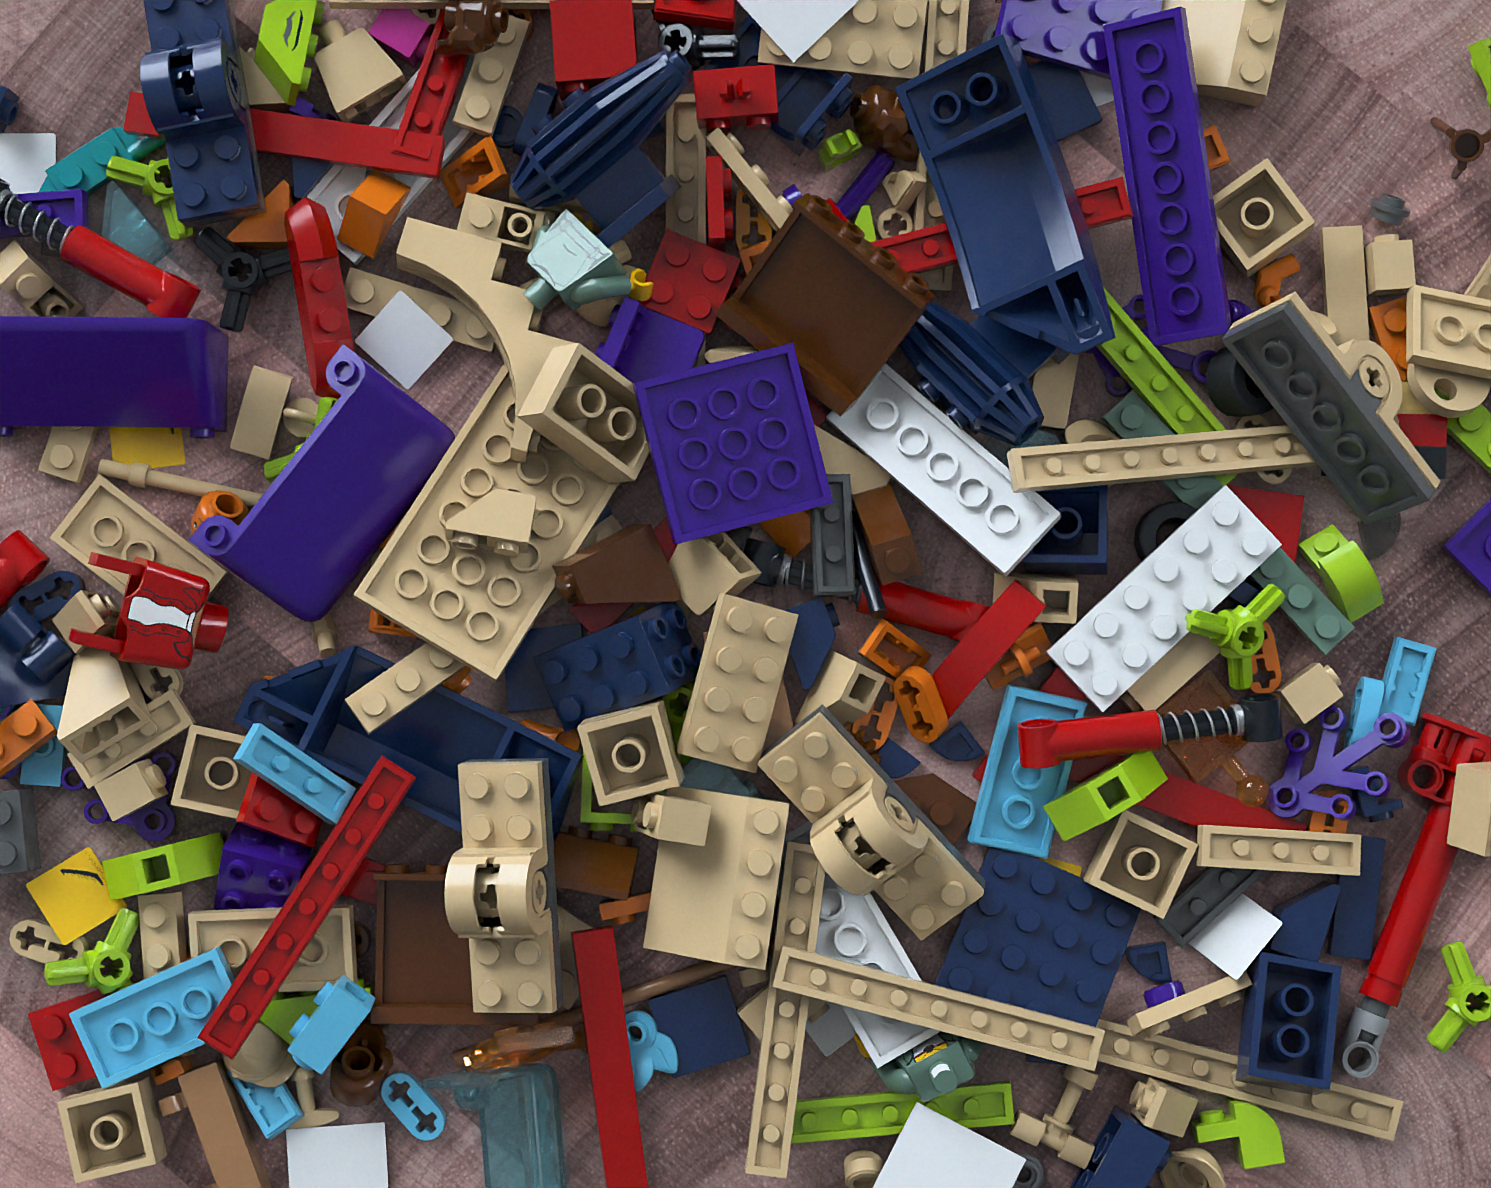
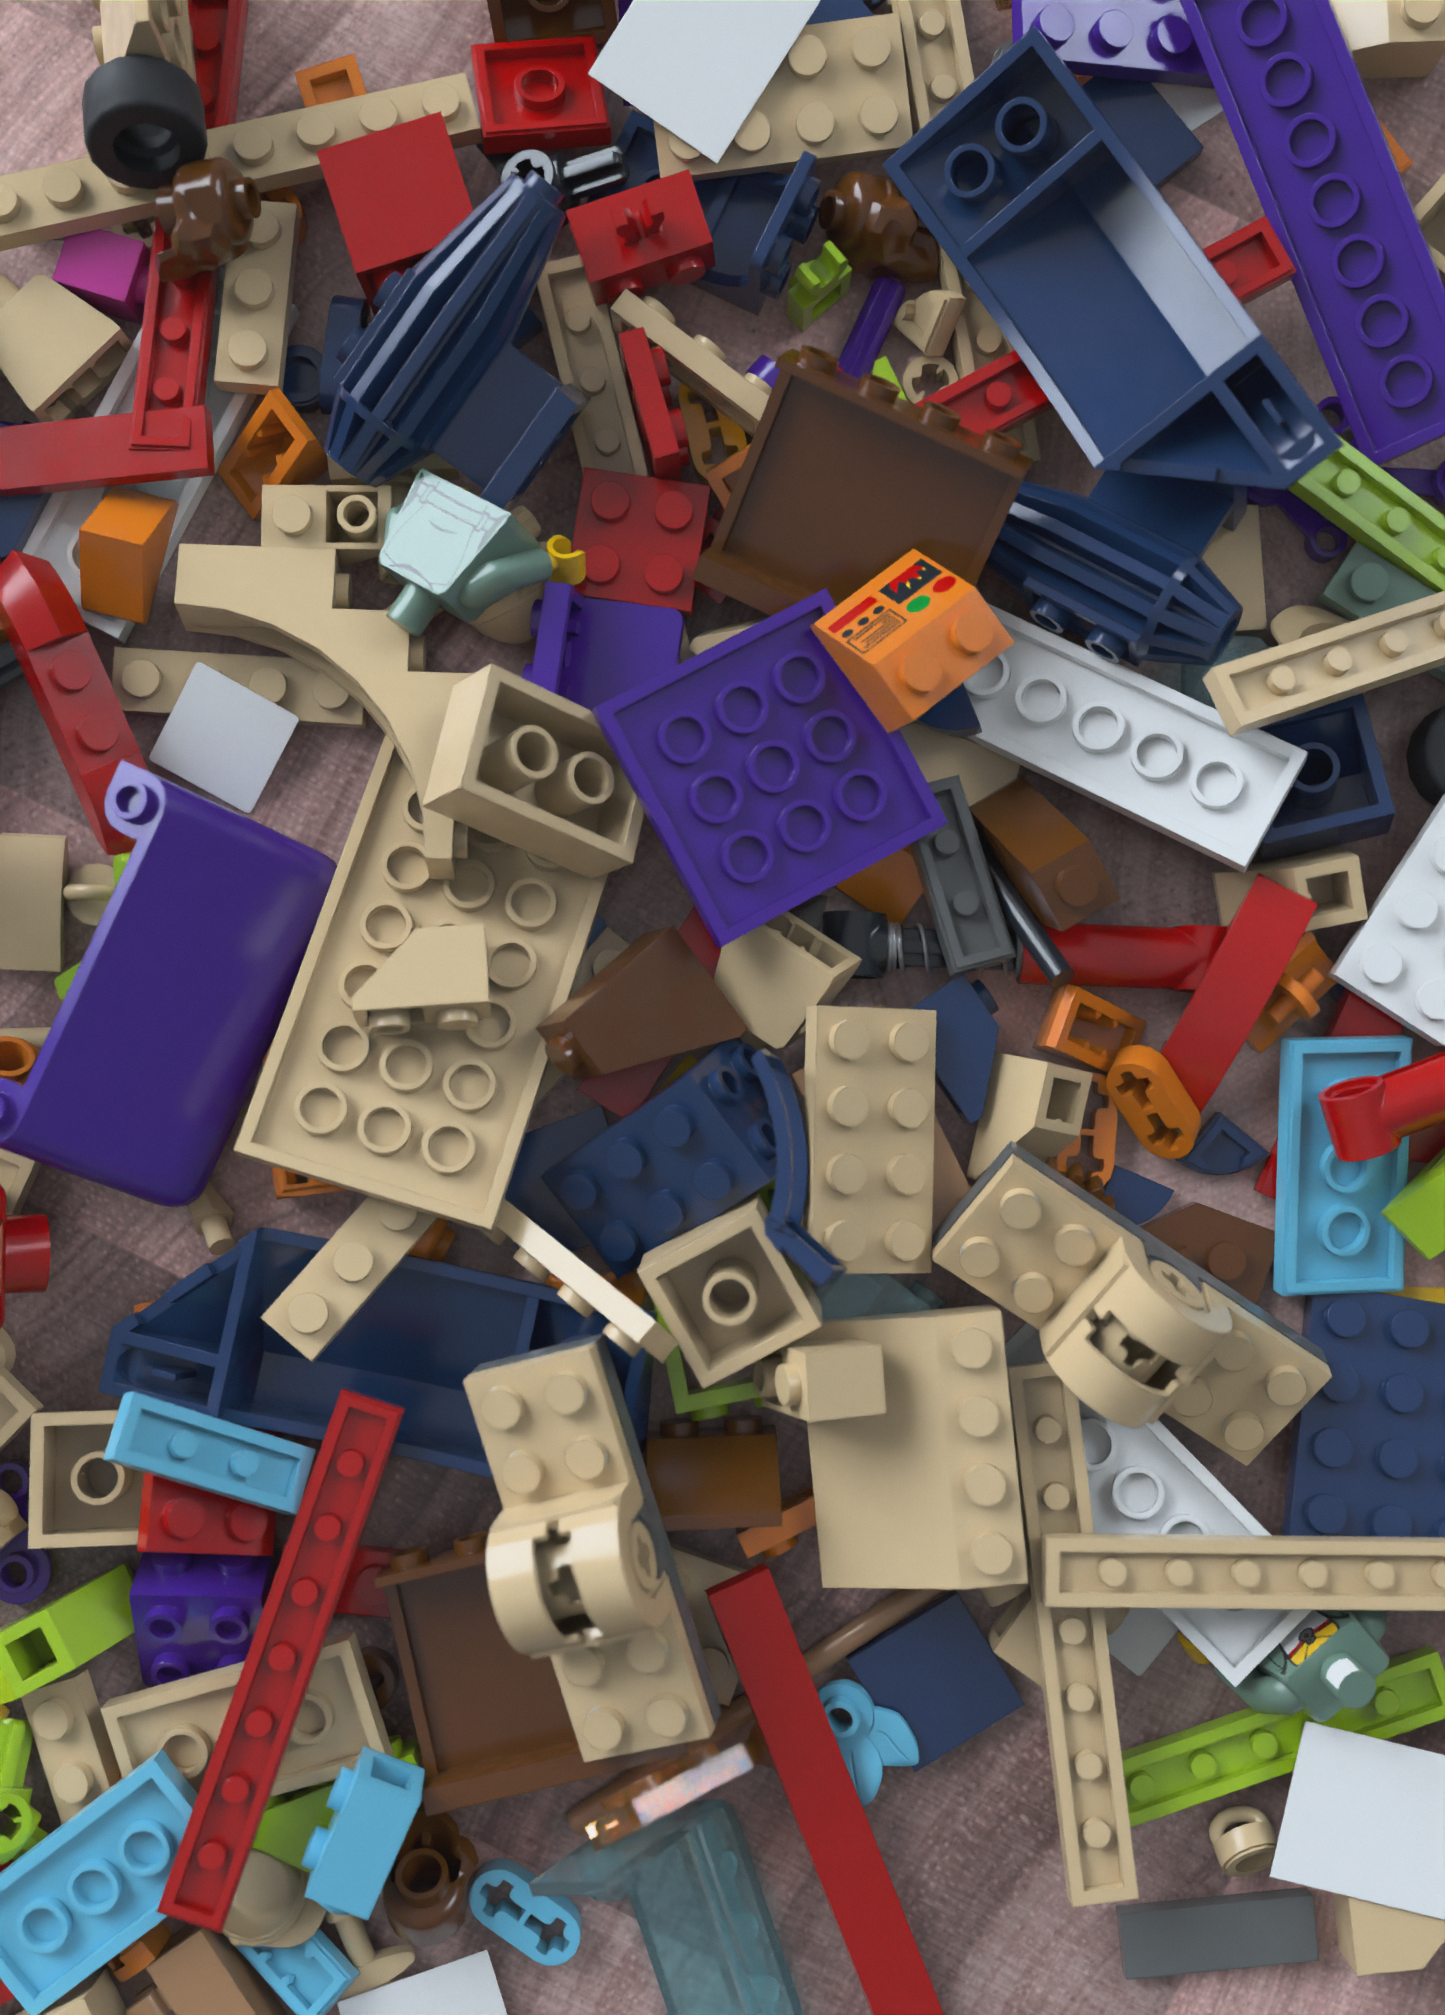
camera: 15 degrees left, 0 degrees up
none -> tan plate [480,1198,679,1363]
none -> dark blue piece [751,1049,848,1286]
none -> orange slope [810,549,1015,734]
none -> dark blue tile [914,683,982,737]

